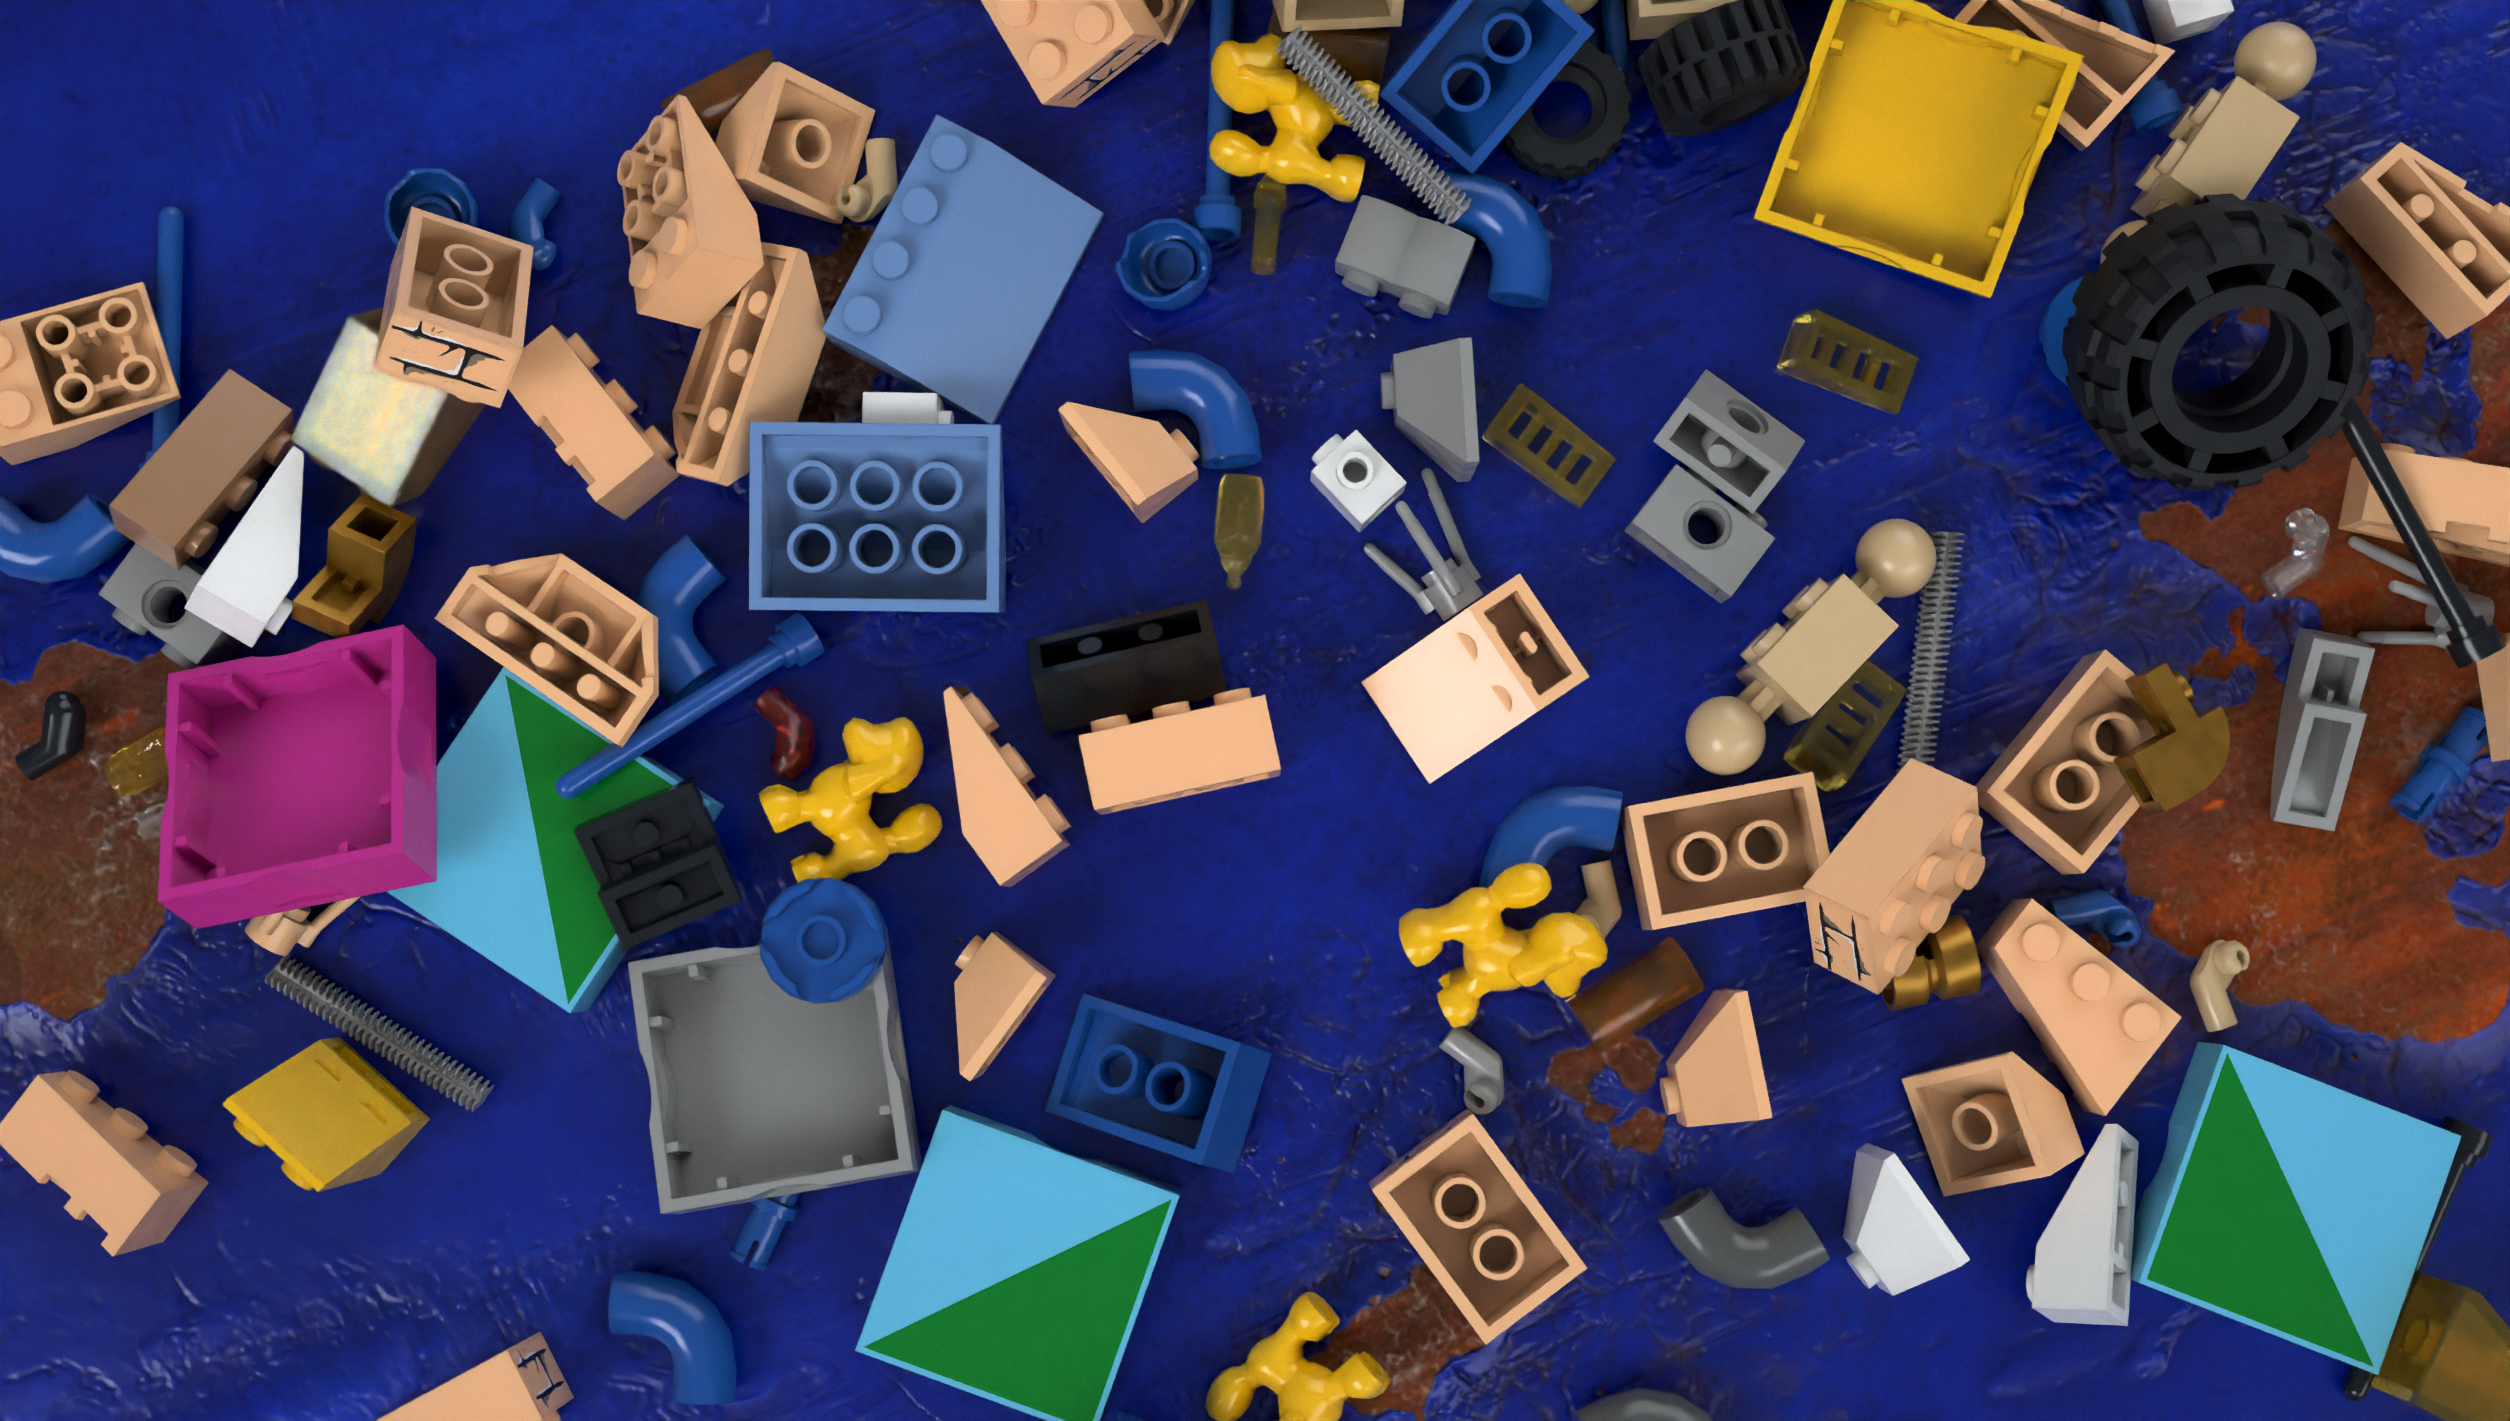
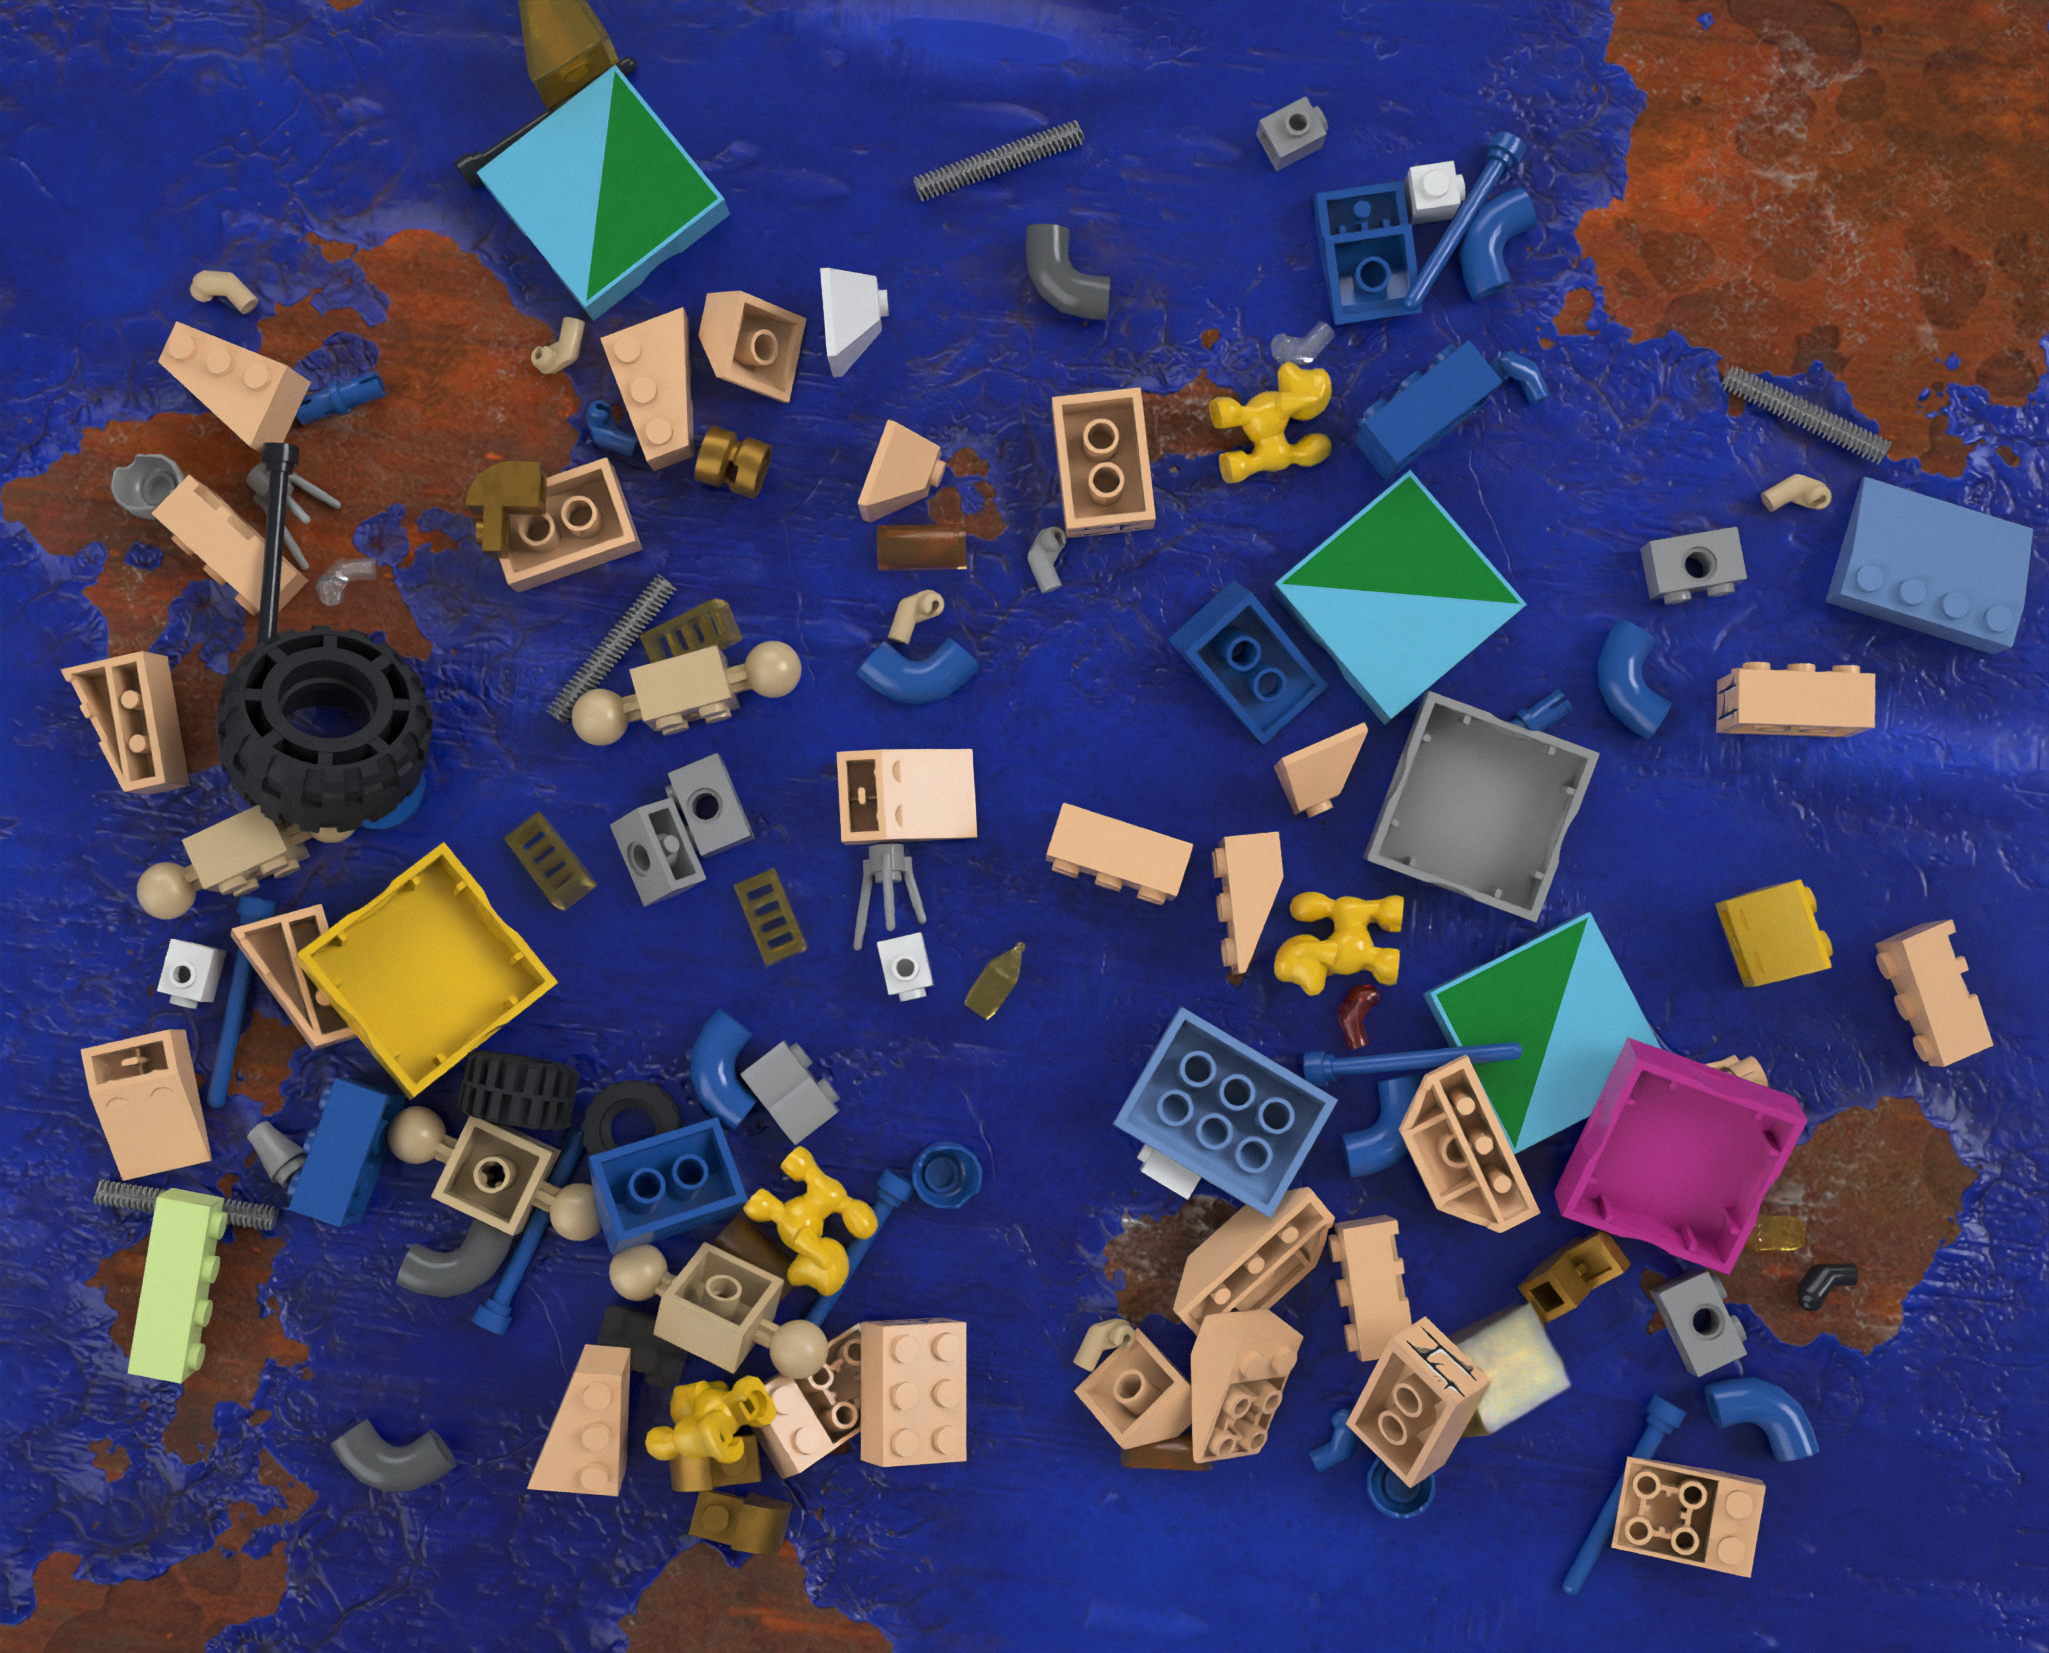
camera: 150 degrees left, 0 degrees up
medium nougat brick [109,369,296,571] -> none
white slope [184,445,304,648] -> none
light grey axle [265,954,494,1113] -> none
black slope [574,777,742,950] -> none
blue tile [759,878,887,1004] -> none
medium blue slope [822,115,1104,424] -> none
black brick [1026,599,1228,734] -> none
light nougat slope [1058,401,1200,524] -> none
blue cylinder [1128,349,1262,469] -> none
clear yellow piece [1251,173,1287,275] -> none
light grey axle [1276,25,1472,225] -> none
light grey slope [1380,337,1480,482] -> none
yellow animal [1398,862,1608,1028] -> none
light nougat brick [1620,772,1830,930] -> none
dark grey cylinder [1658,1186,1830,1289] -> none
light nougat brick [1803,758,1985,995] -> none
white slope [2026,1124,2139,1326] -> none
light grey slope [2270,627,2375,831] -> none

